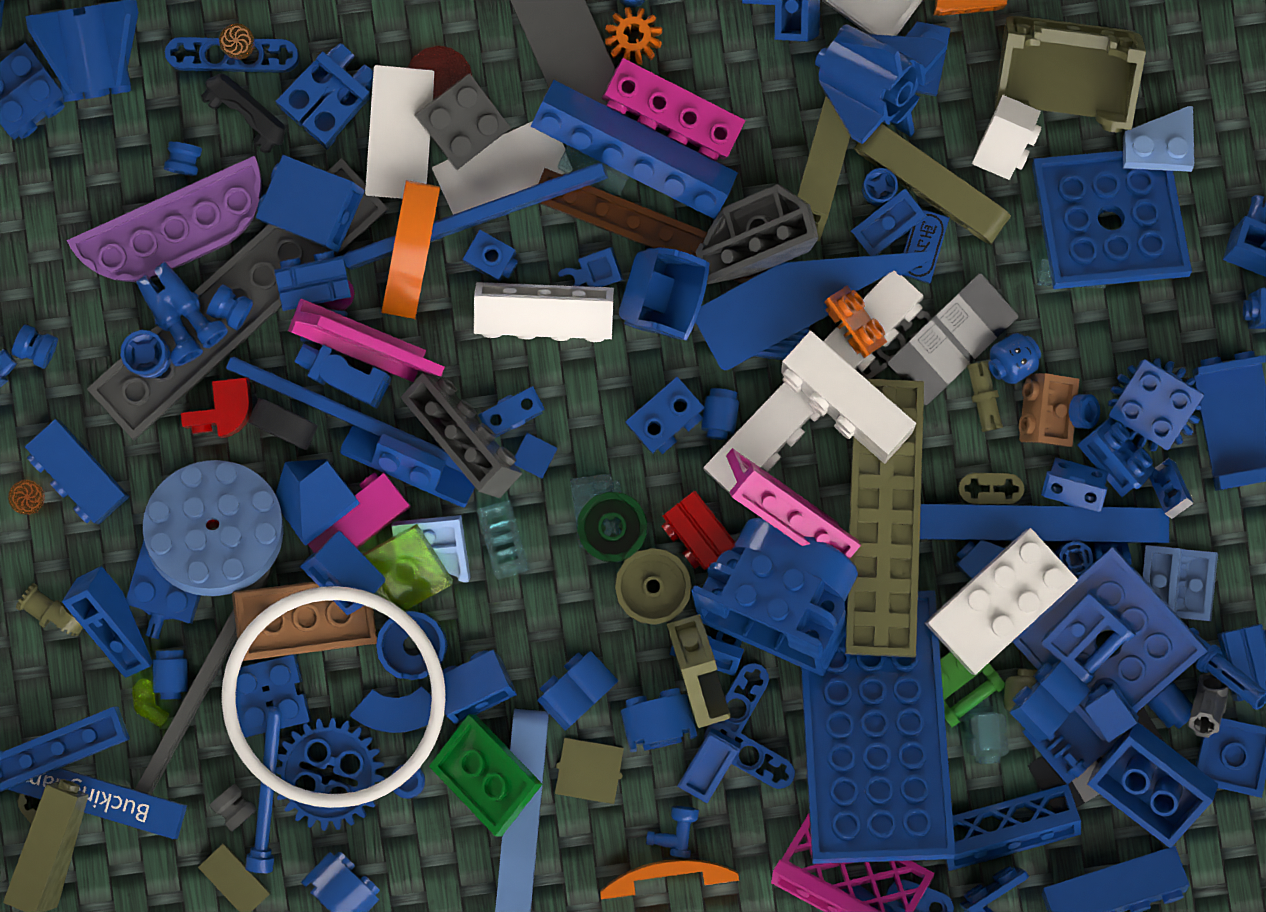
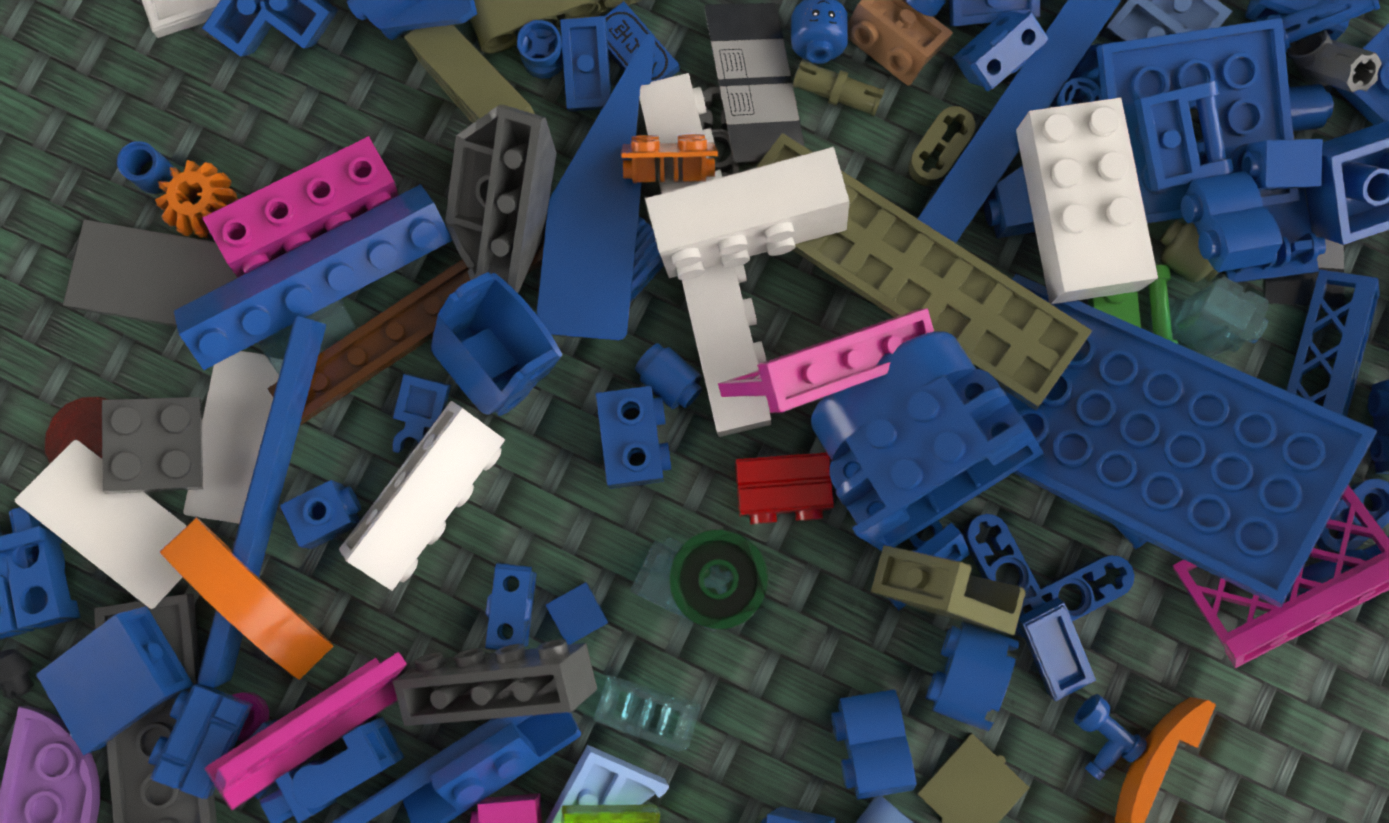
camera: 55 degrees left, 5 degrees down
olive wheel [615,548,692,625] -> none

